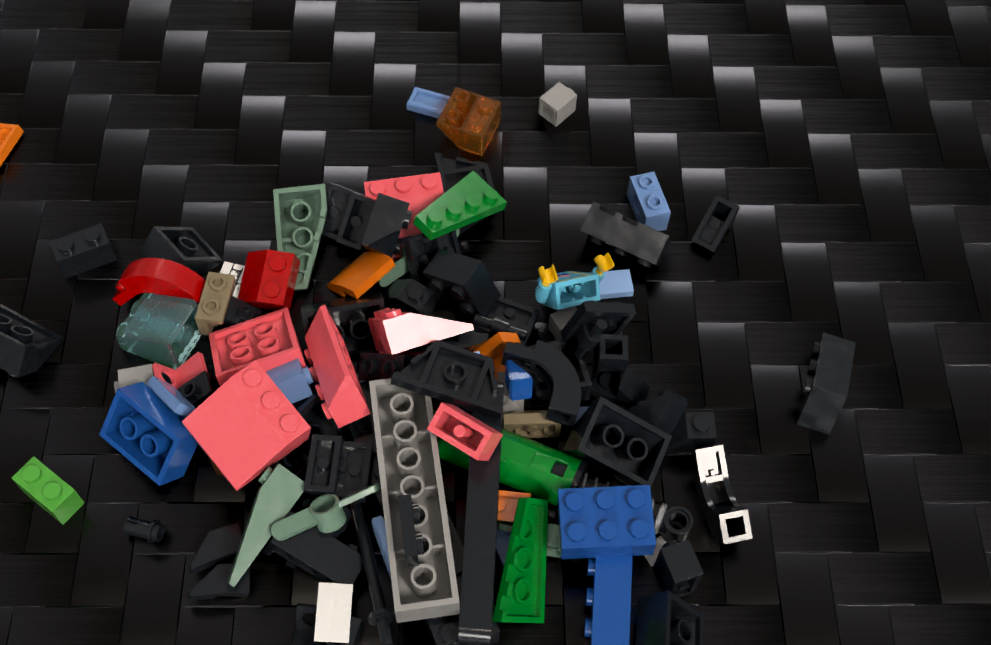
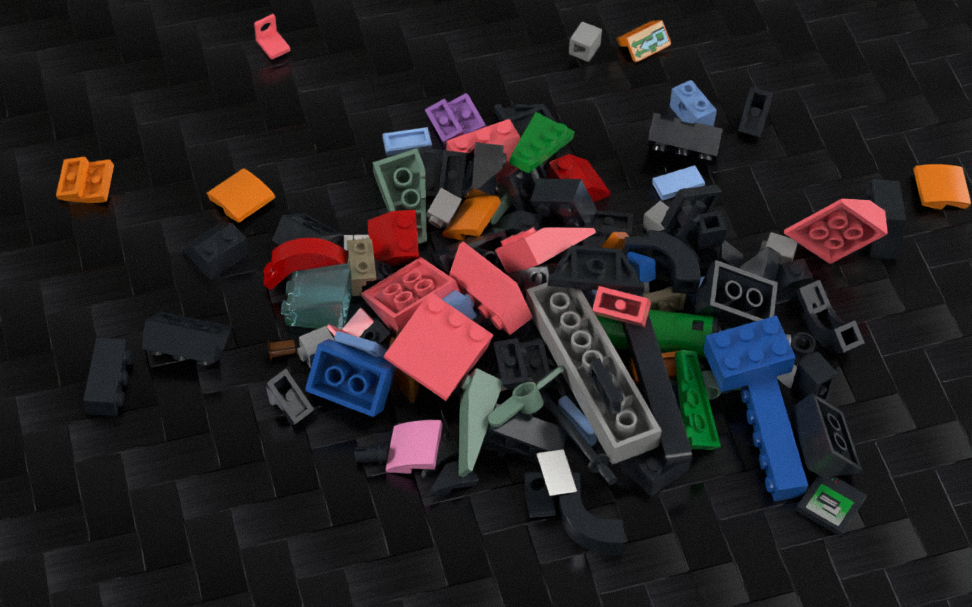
camera: 15 degrees left, 5 degrees down
bright green brick [12,456,84,525] -> none
medium blue tile [406,87,460,122] -> none
clear orange slope [436,87,501,156] -> none
medium azure torso [535,253,614,310] -> none
none -> orange slope [207,168,276,222]
none -> coral bracket [254,14,290,59]
none -> black slope [265,369,314,425]
none -> reddish brown piece [268,340,296,360]
none -> light blue tile [383,127,432,156]
none -> bright pink slope [386,420,443,473]
none -> medium lavender slope [425,93,486,144]
none -> light grey brick [426,188,462,229]
none -> red slope [548,154,611,202]
none -> panel [616,20,671,62]
none -> light grey brick [760,232,798,264]
none -> coral slope [784,199,888,264]
none -> orange slope [914,164,971,210]

